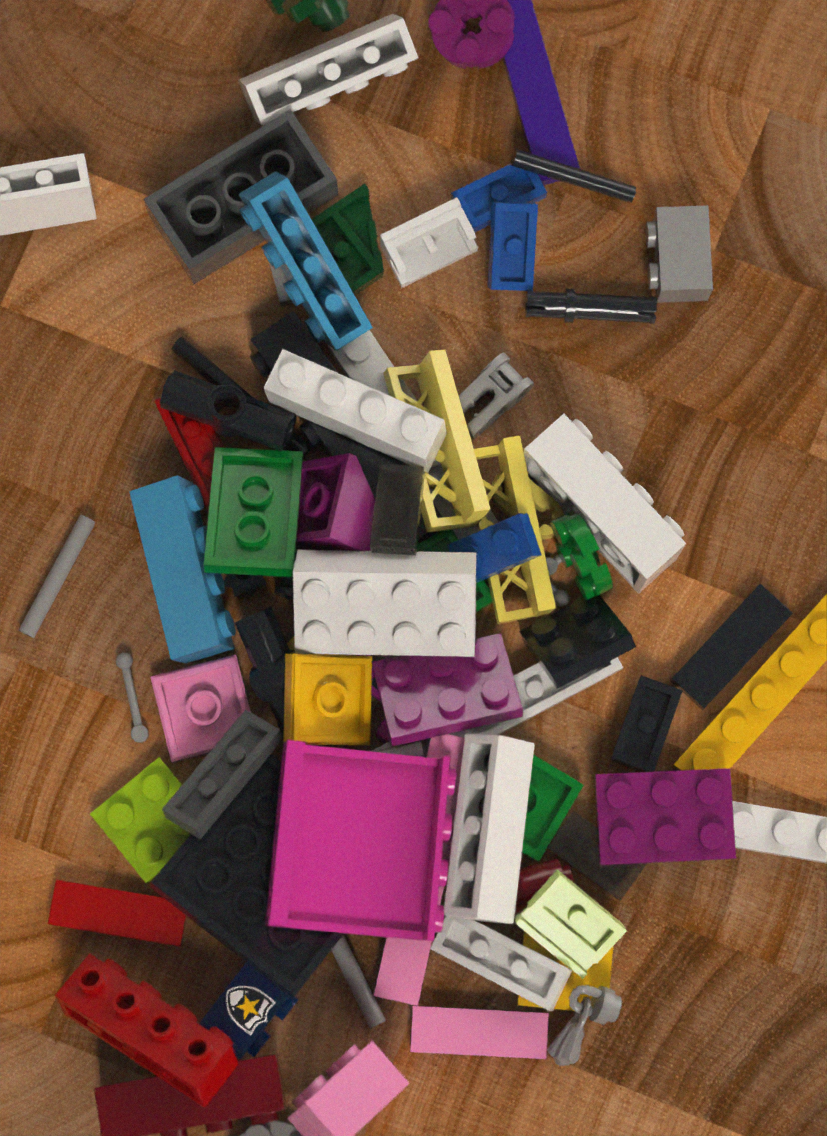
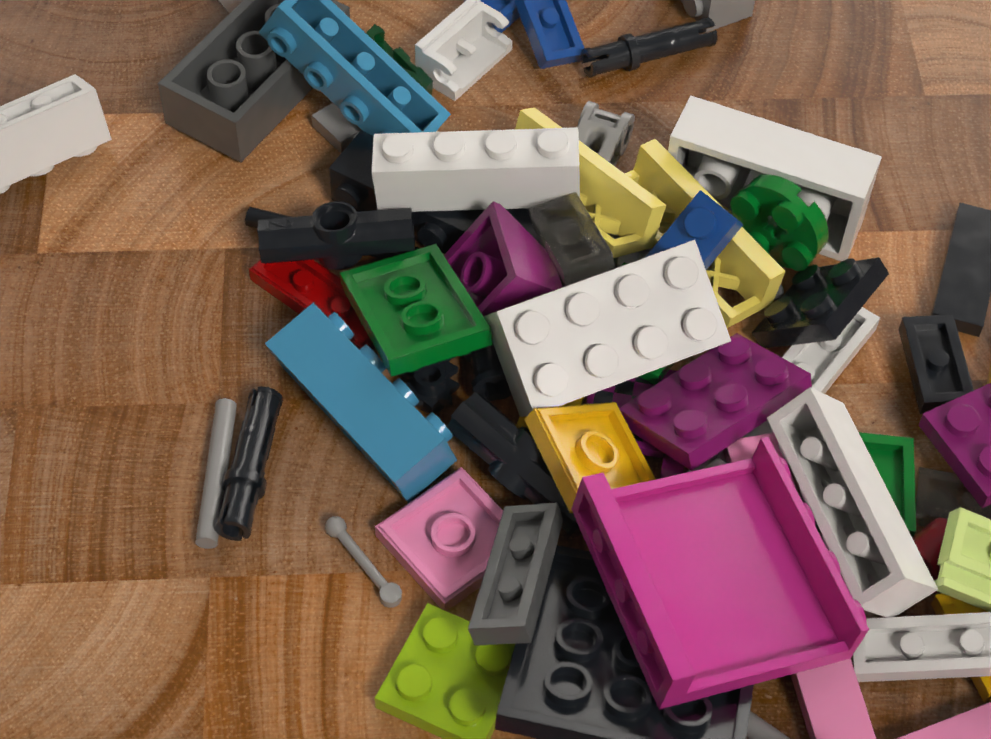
camera: 25 degrees left, 25 degrees down
none -> black pin [215,386,283,541]

